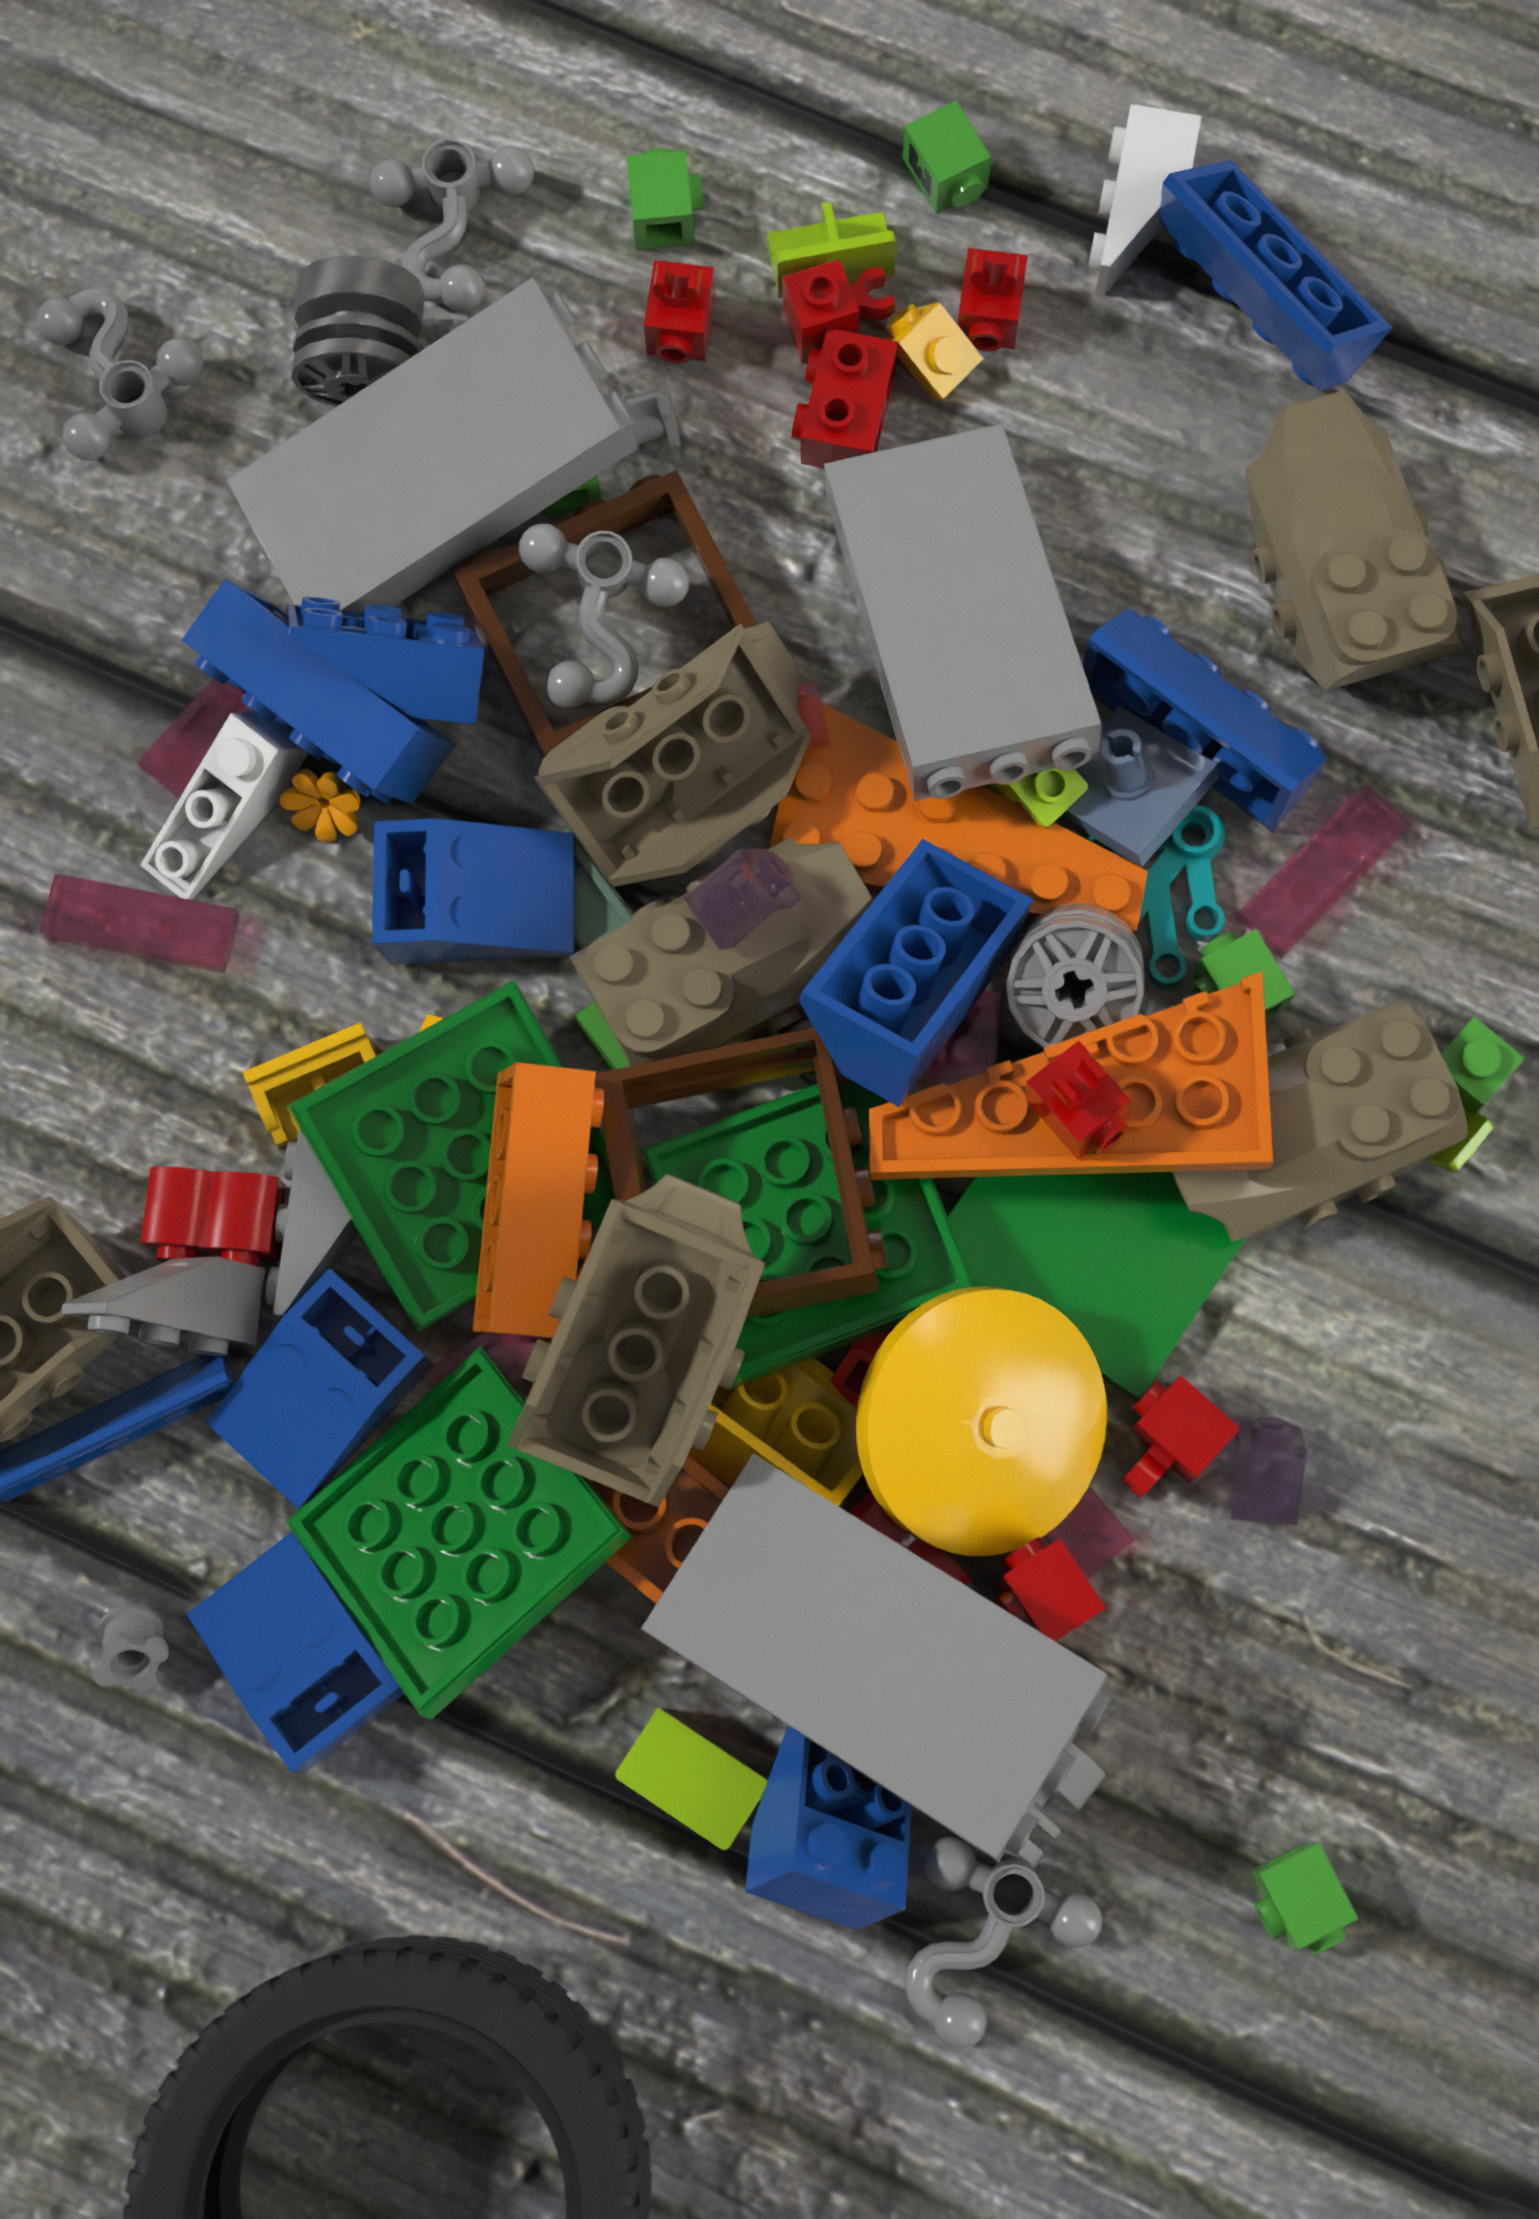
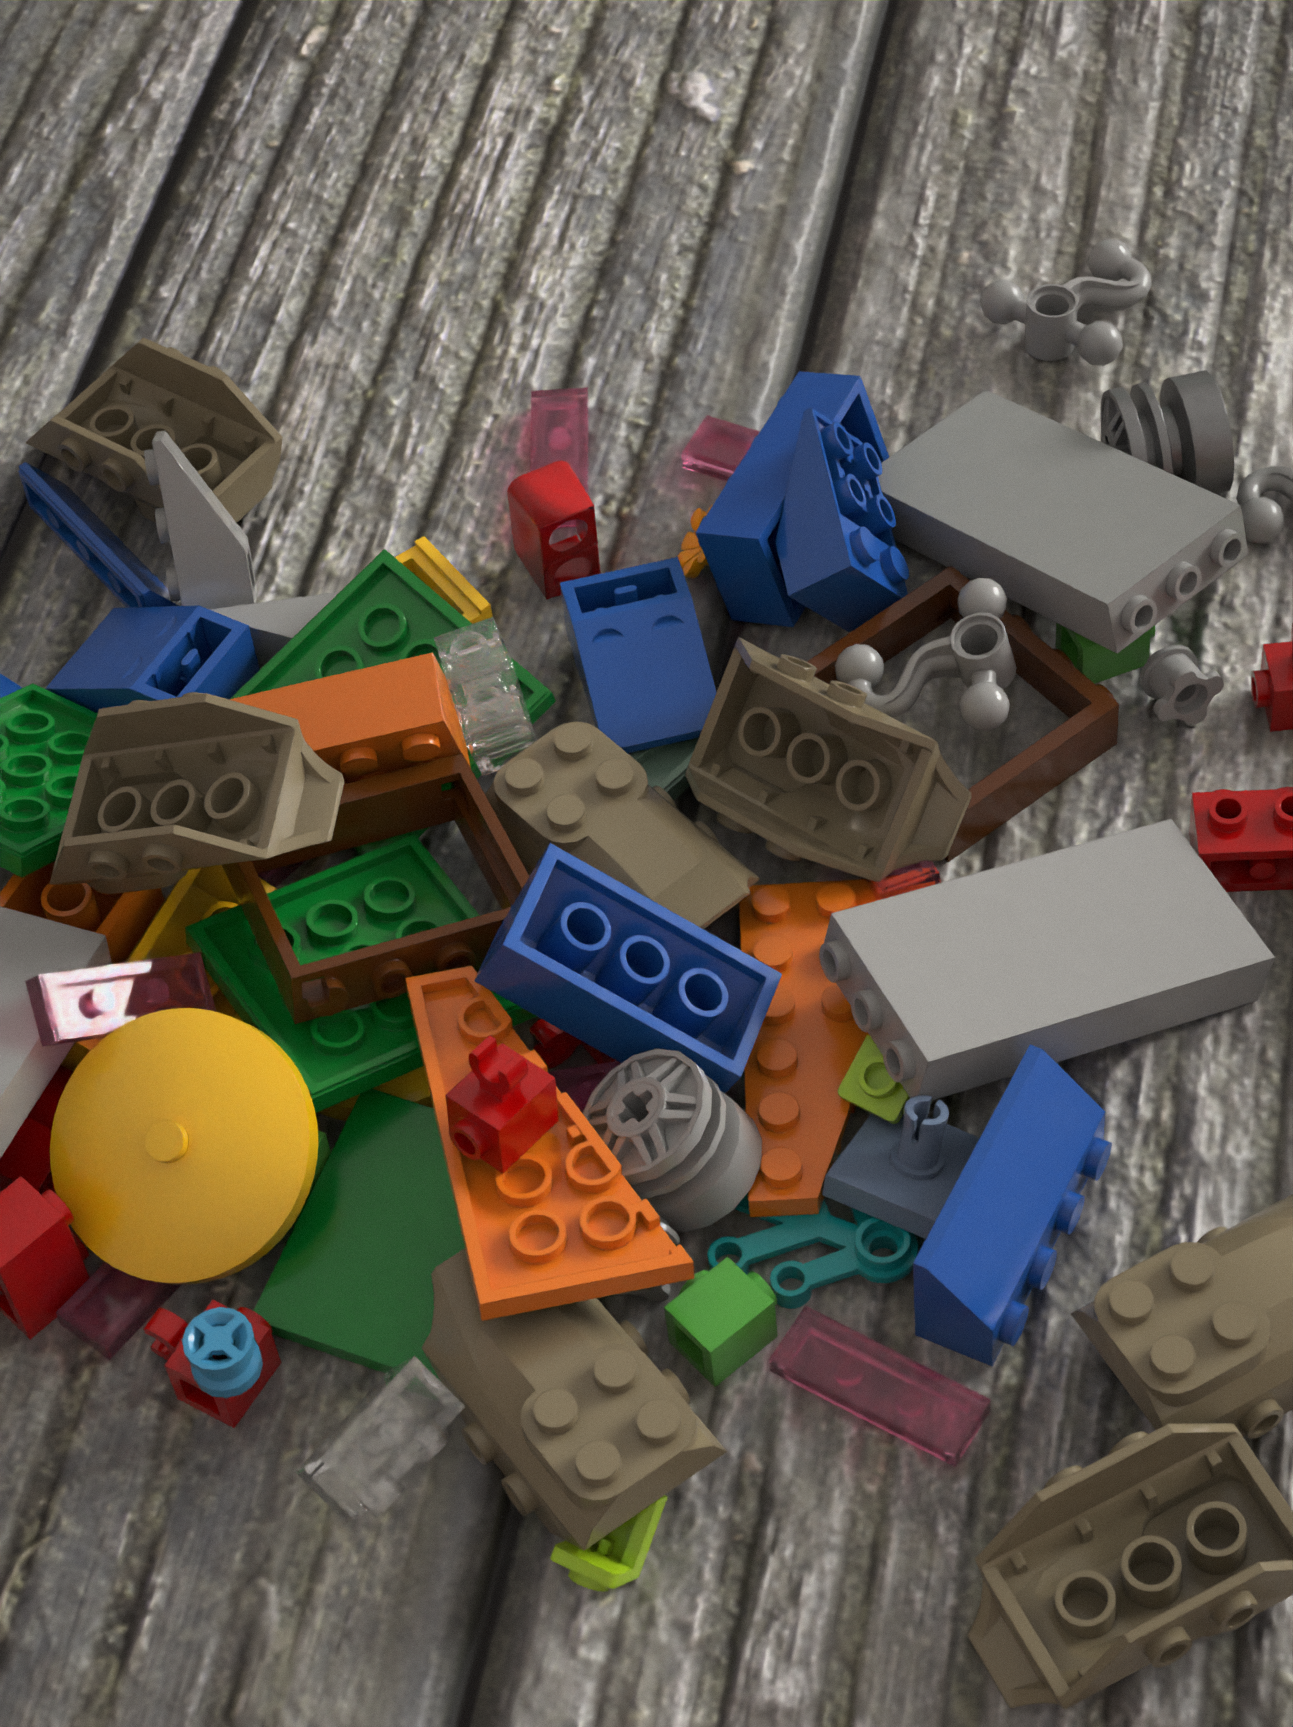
camera: 80 degrees right, 25 degrees down
white slope [140,711,308,902] -> none
red brick [141,1166,286,1267] -> none
clear purple bracket [684,849,801,950] -> none
clear purple bracket [1229,1416,1307,1525] -> none
bright green brick [1441,1016,1525,1113] -> none
none -> clear pink tile [25,952,216,1047]
none -> dark azure wheel [182,1307,263,1398]
none -> clear brick [295,1356,465,1523]
none -> clear brick [433,617,537,776]
none -> red piece [507,461,601,600]

